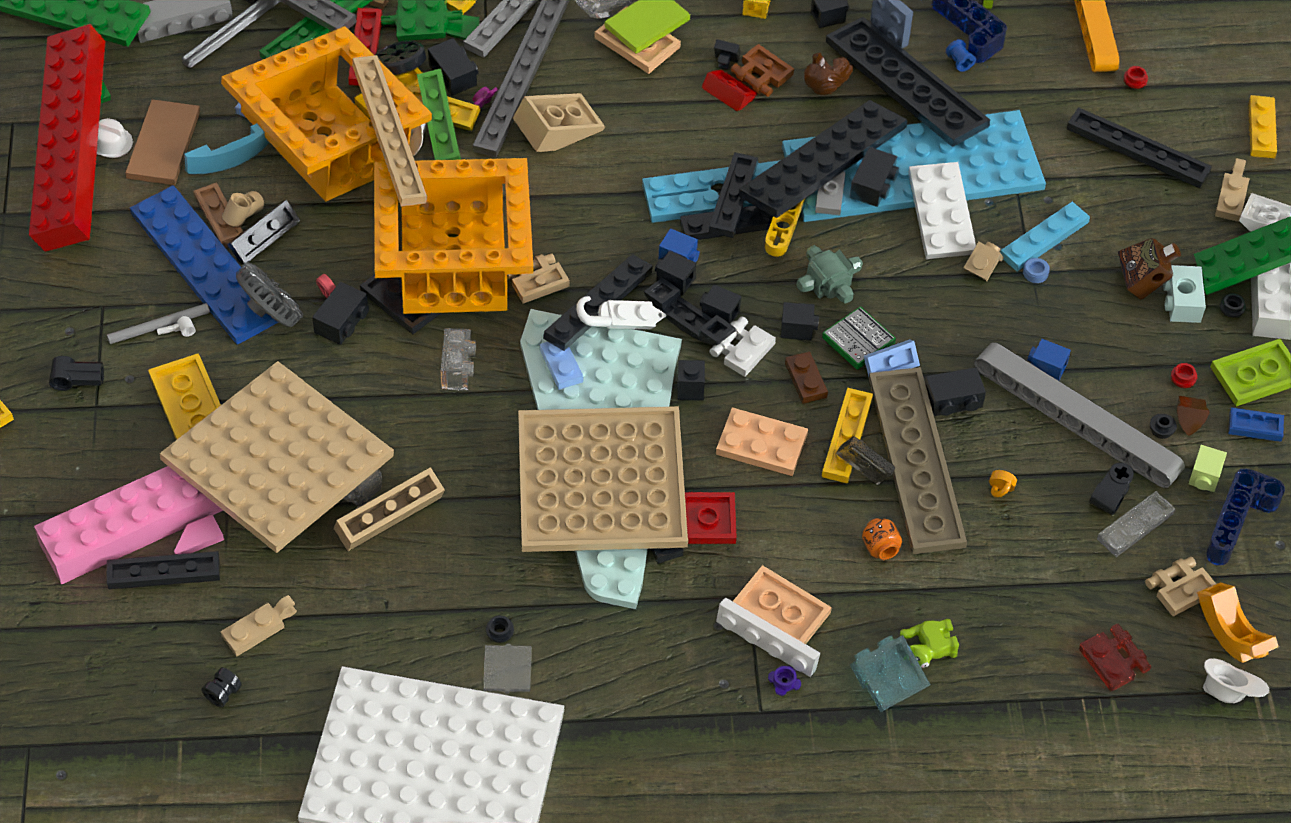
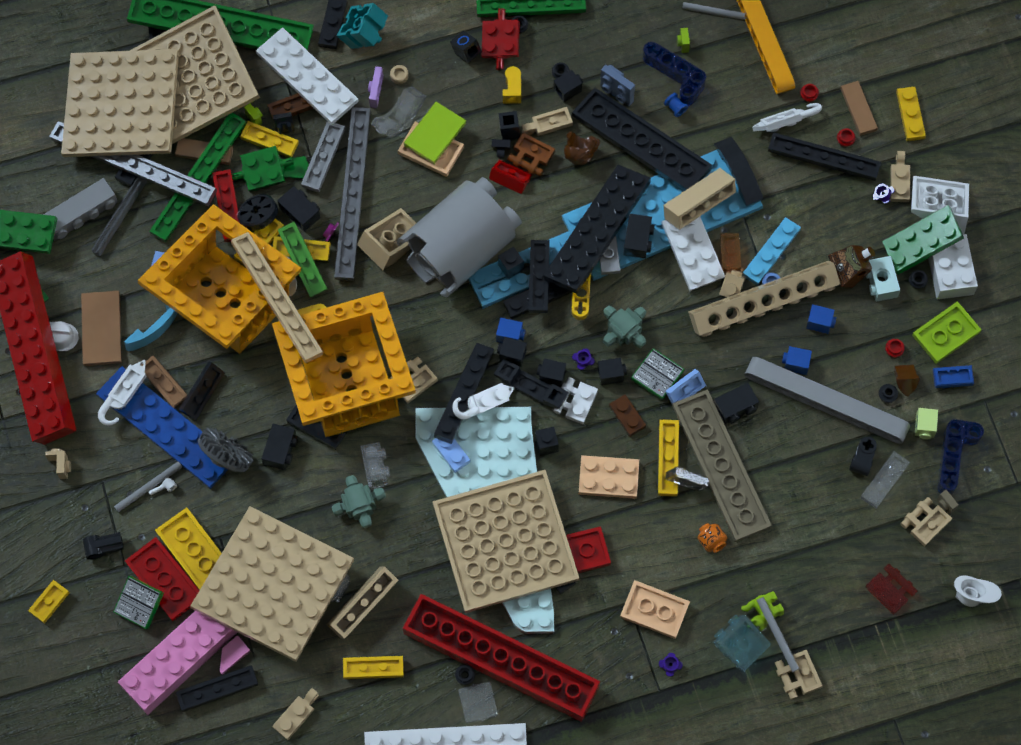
camera: 10 degrees left, 15 degrees up
tan piece [222,191,264,227] -> none
coral tile [316,274,336,298] -> none
white plate [716,597,820,677] -> none
light orange tile [989,470,1017,497] -> none
light orange arch [1197,582,1278,663] -> none
none -> tan bracket [45,449,71,479]
none -> white plate [98,360,147,426]
none -> light grey tile [113,576,164,629]
none -> red plate [125,537,199,622]
none -> sand green piece [332,475,386,528]
none -> yellow plate [343,656,404,679]
none -> light grey brick [397,177,522,297]
none -> red brick [403,594,600,722]
none -> black brick [498,246,524,279]
none -> black brick [499,111,521,140]
none -> tan plate [521,107,573,136]
none -> dark purple plate [572,349,595,370]
none -> tan brick [663,168,736,230]
none -> tan brick [689,261,840,337]
none -> black slope [714,137,764,207]
none -> clear orange plate [720,233,741,271]
none -> white plate [752,103,822,132]
none -> light grey bar [757,597,800,672]
none -> tan plate [775,650,822,700]
none -> blue brick [806,304,837,334]
none -> red plate [837,128,856,147]
none -> medium nougat tile [840,81,878,136]
none -> plate [873,183,895,204]
none -> dark tan plate [937,490,958,515]

